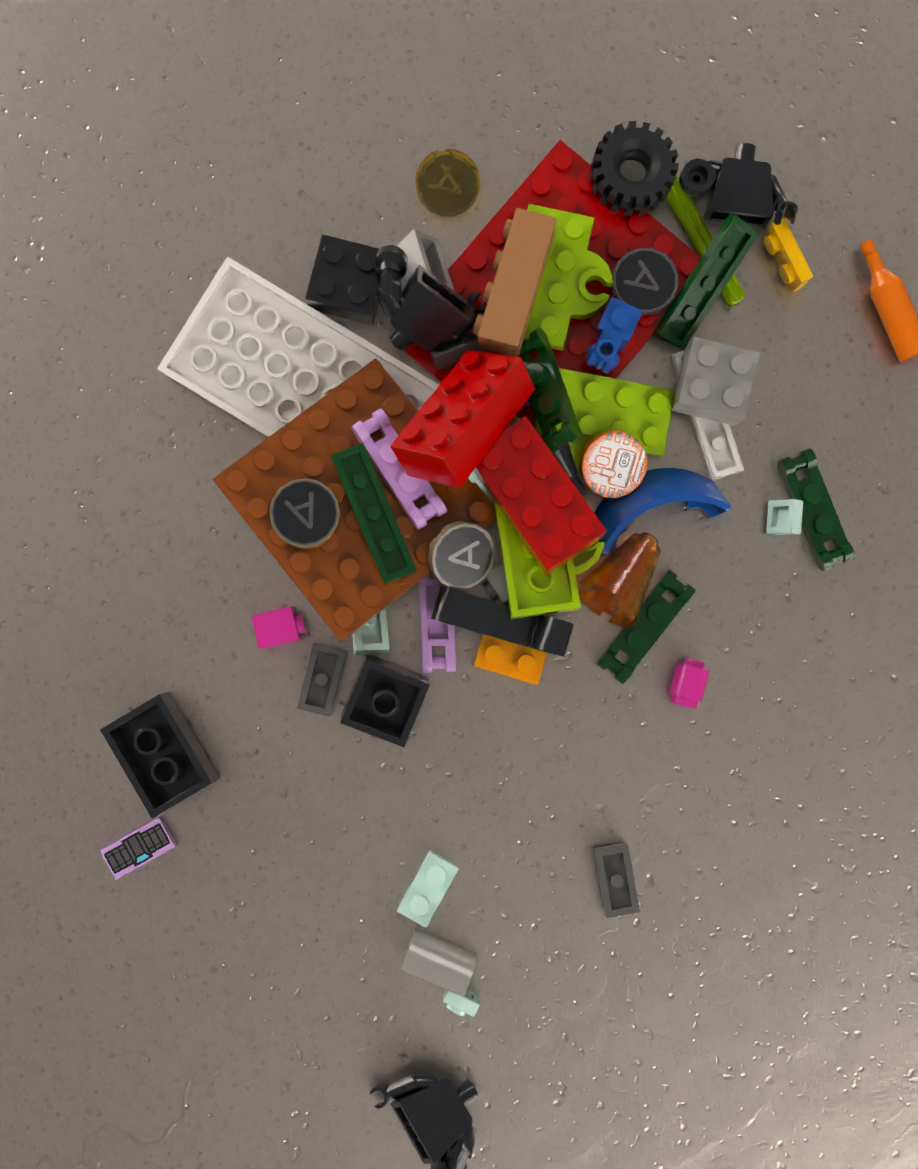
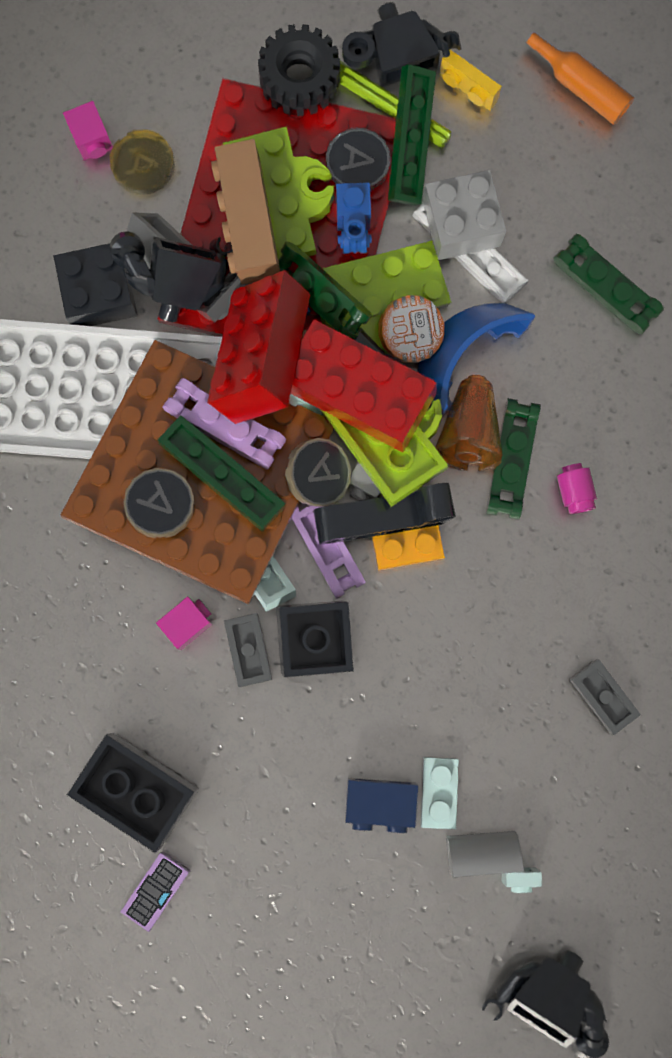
camera: 25 degrees left, 5 degrees down
light aqua plate [766,499,803,535] -> none
none -> dark pink brick [63,101,113,161]
none -> dark blue brick [345,778,418,833]

